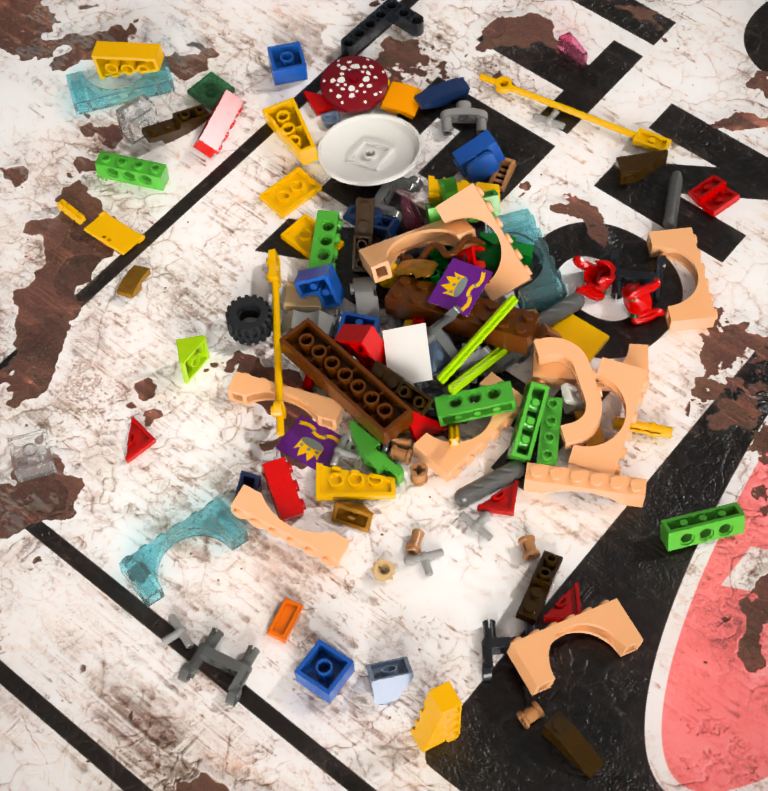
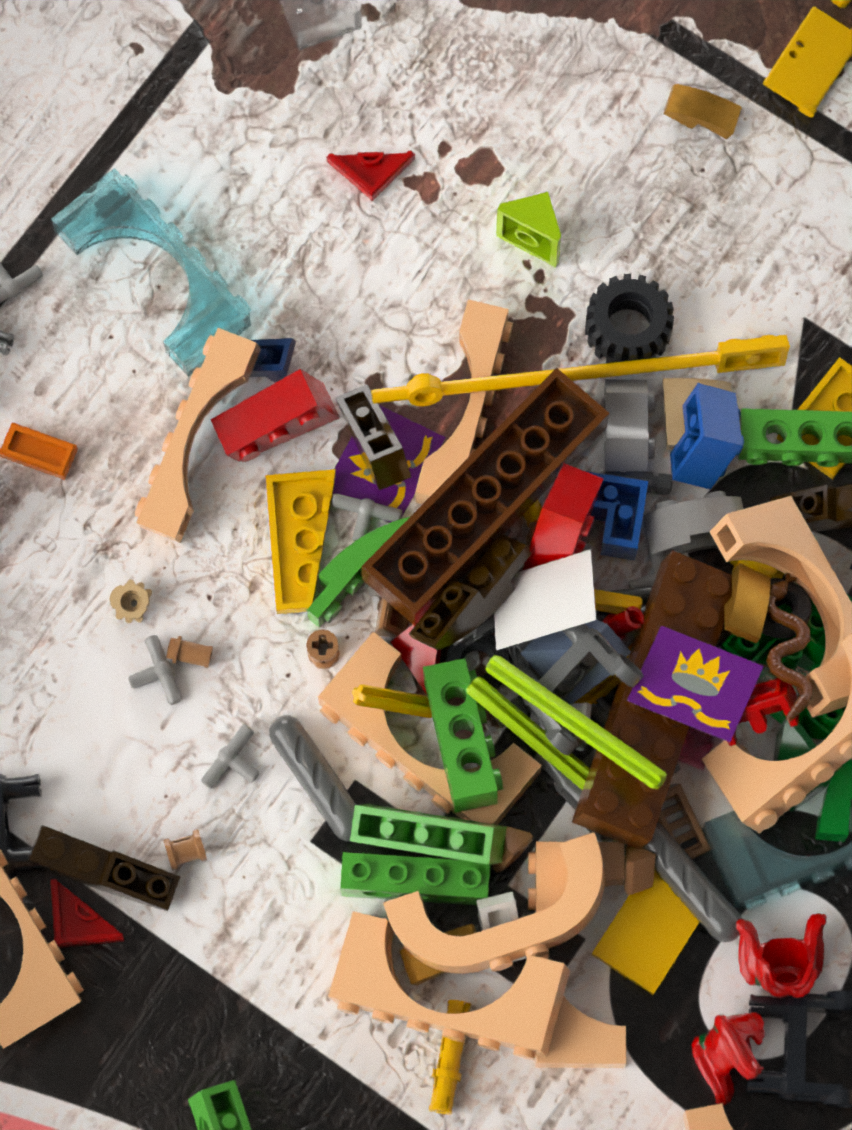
camera: 85 degrees right, 15 degrees up
pearl gold slope [331,501,374,533] -> none
medium nougat bush [389,444,413,466] -> none
red tile [477,480,519,516] -> none
light nougat arch [523,462,647,507] -> none
none -> dark brown slope [335,384,411,491]

